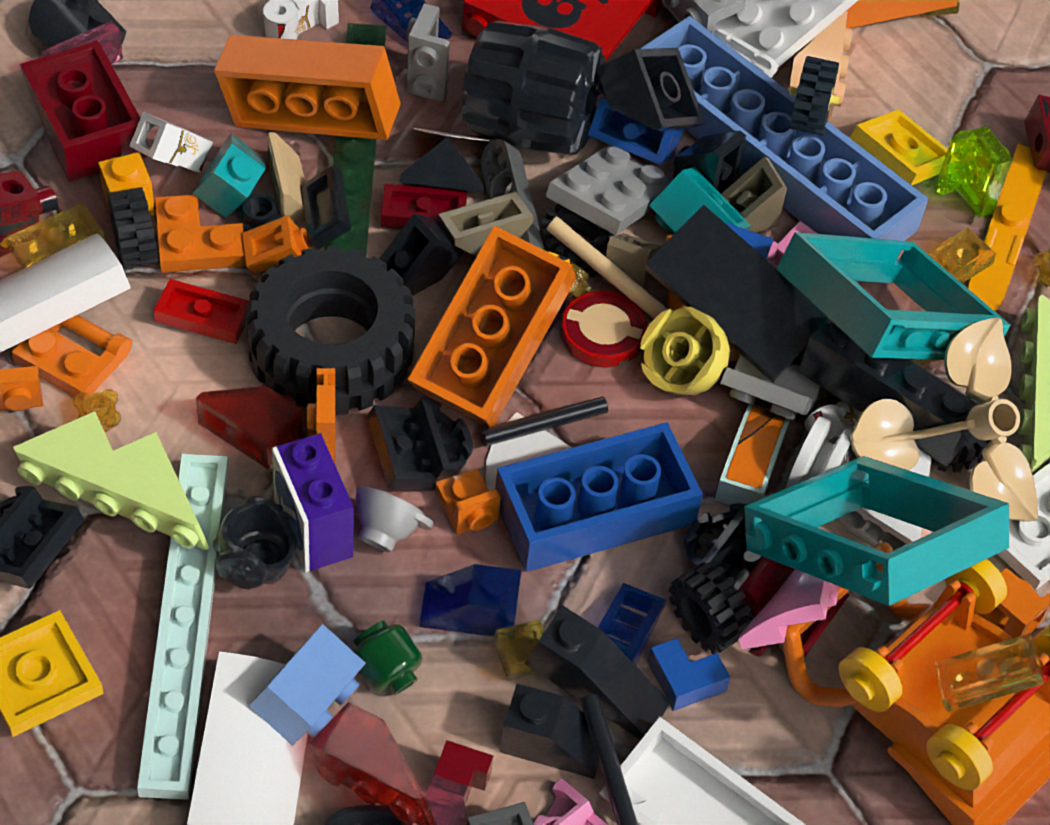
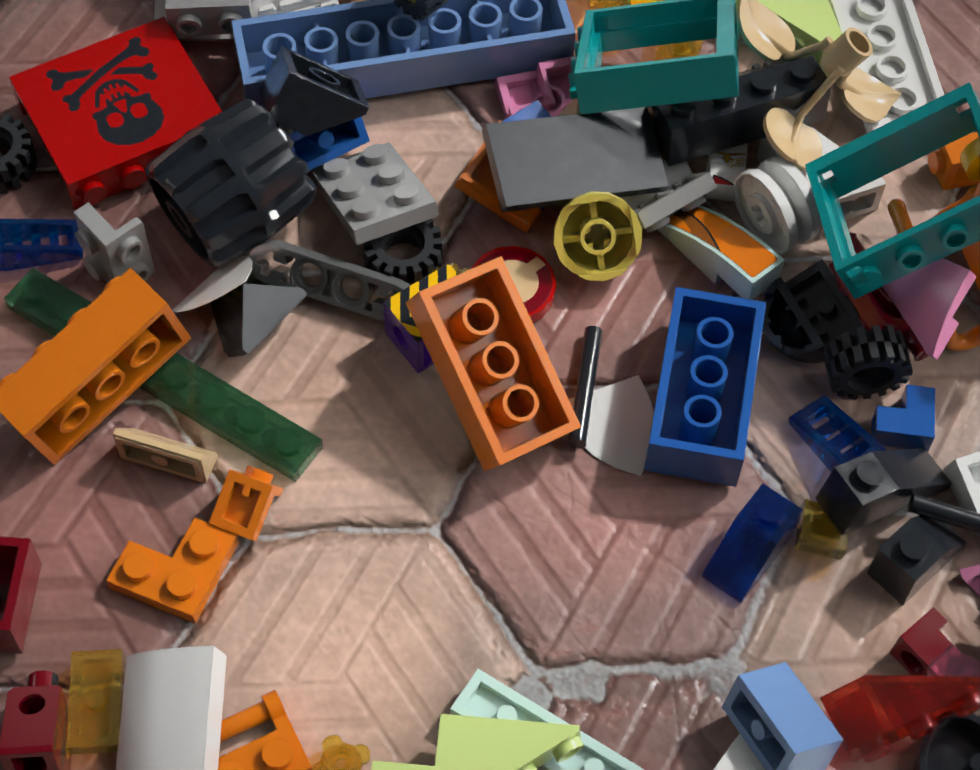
camera: 55 degrees left, 5 degrees up
light orange brick [98,152,155,216] -> none
black tyre [107,187,158,269] -> none
white leg [129,111,213,173] -> none
red plate [153,279,250,344] -> none
teal slope [193,133,266,218] -> none
clear red slope [196,386,302,469] -> none
black hair [213,496,297,590] -> none
black plate [236,194,283,232] -> none
black tyre [246,246,415,415] -> none
dark purple piece [272,433,354,573] -> none
black tile [301,165,351,250] -> none
orange plate [307,368,335,464] -> none
dark green head [353,620,422,696] -> none
light grey piece [356,486,434,553] -> none
black slope [367,397,473,491] -> none
black slope [379,213,465,296] -> none
dark red plate [381,184,467,228] -> none
orange bracket [435,468,501,535] -> none
dark tan slope [438,192,533,257] -> none
tan bar [546,216,668,319] -> none
dark tan slope [602,233,662,289] -> none
teal slope [649,167,751,233] -> none
black slope [673,131,747,194] -> none
dark tan slope [721,156,787,233] -> none

